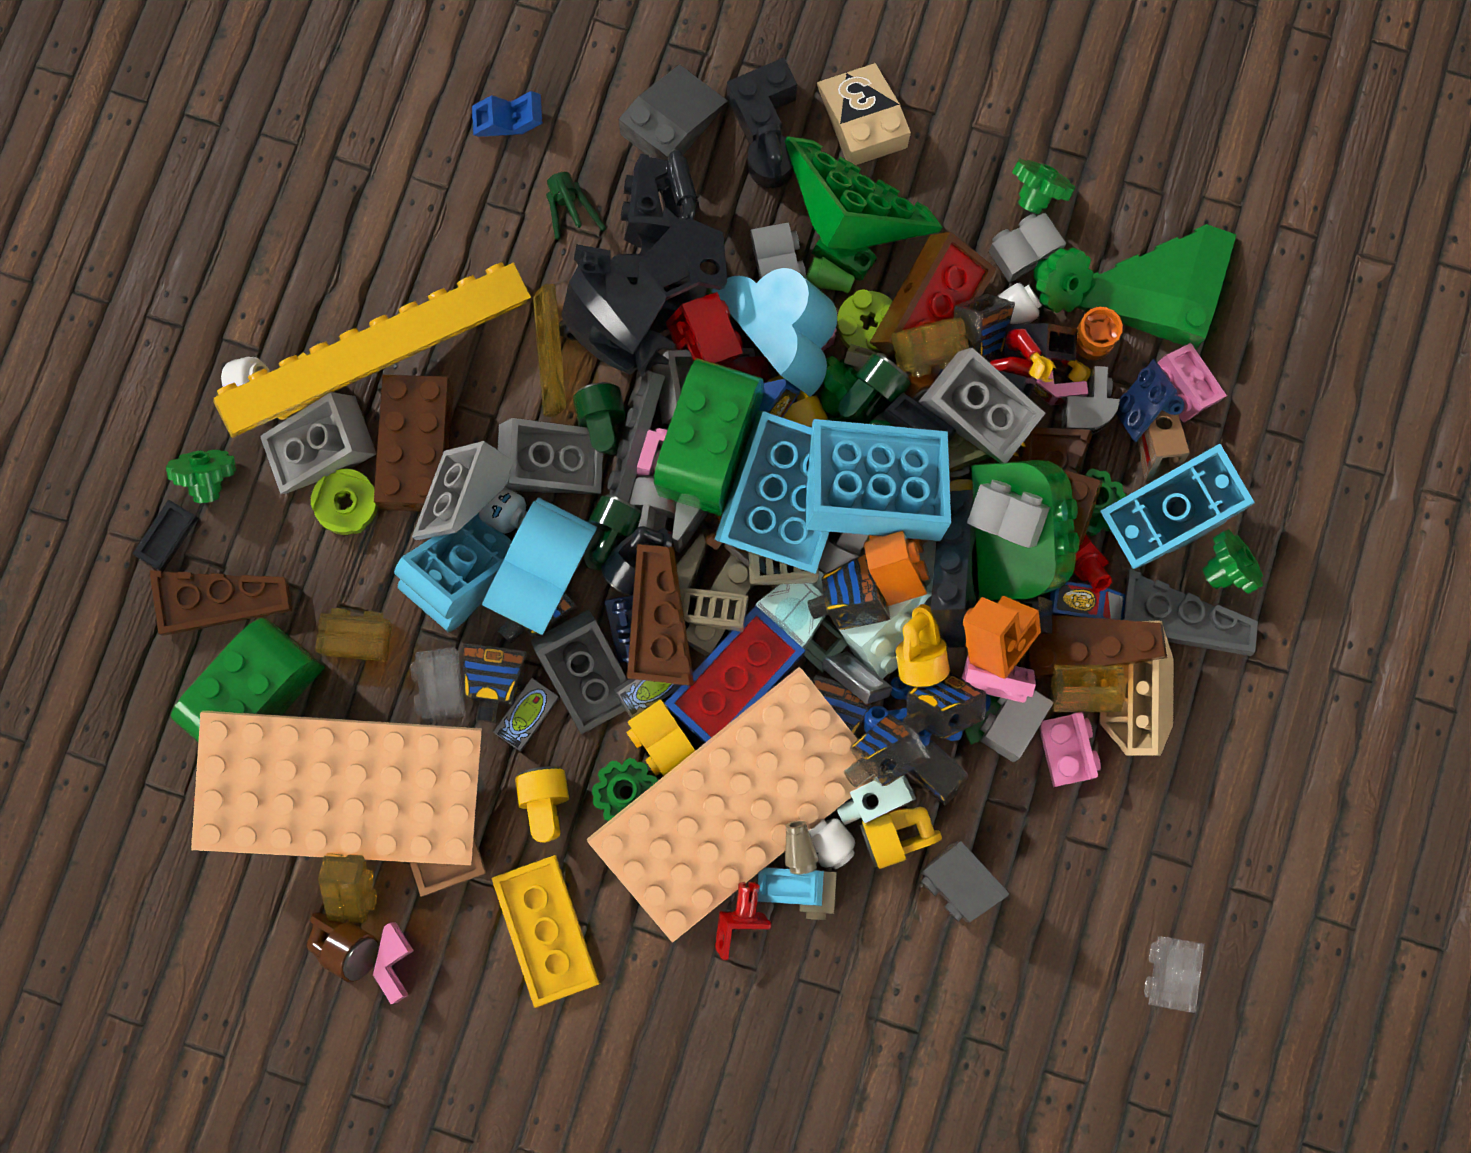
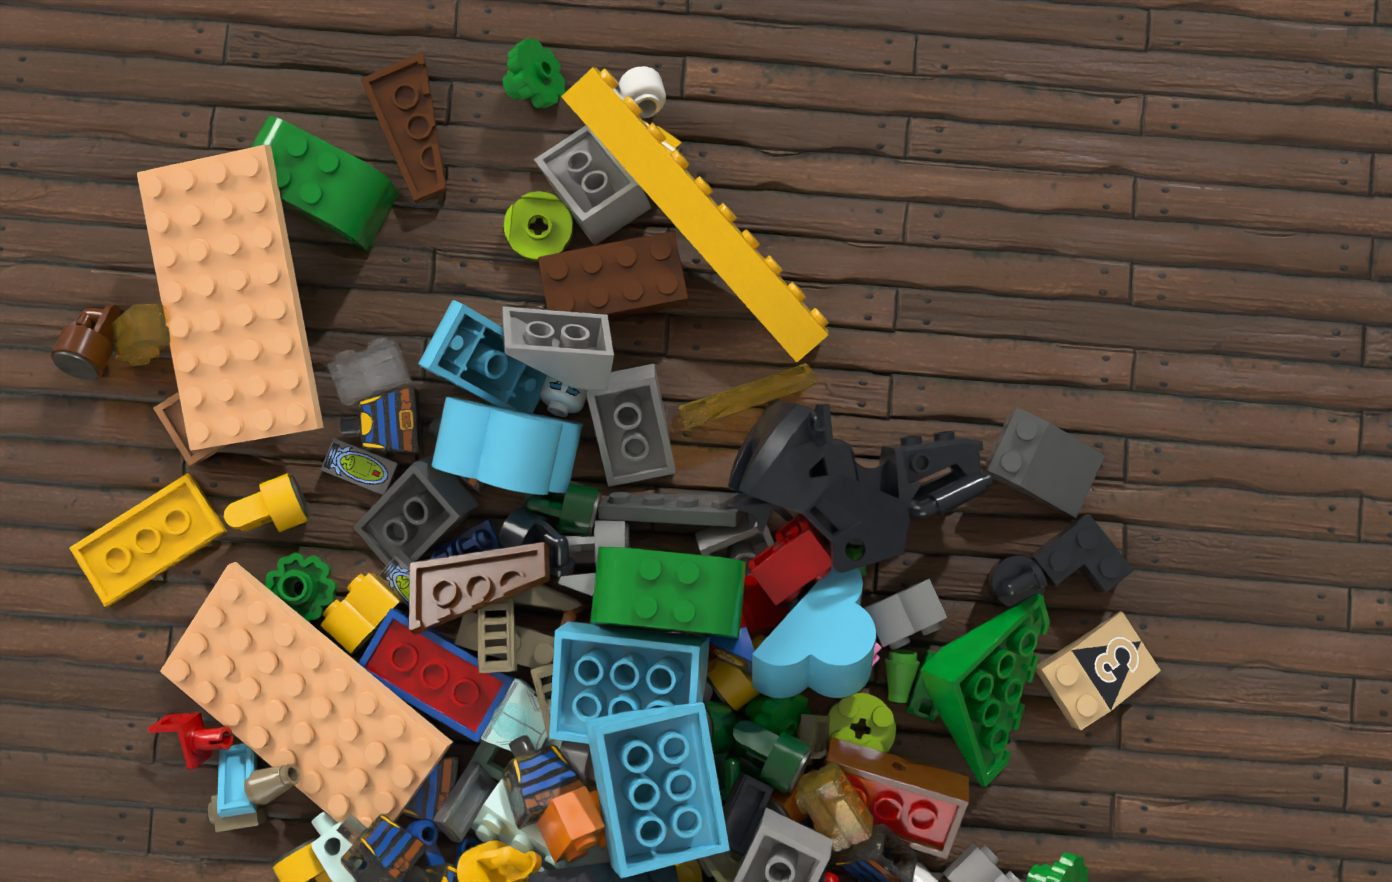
camera: 80 degrees right, 5 degrees up
black tile [132,499,198,572] -> none
clear yellow brick [315,608,392,662] -> none
bright pink slope [373,922,414,1004] -> none
blue slope [472,91,543,137] -> none
dark green plant [546,172,606,240] -> none
dark green piece [573,382,626,455] -> none
bright pink bracket [637,428,667,478] -> none
white head [809,818,855,869] -> none

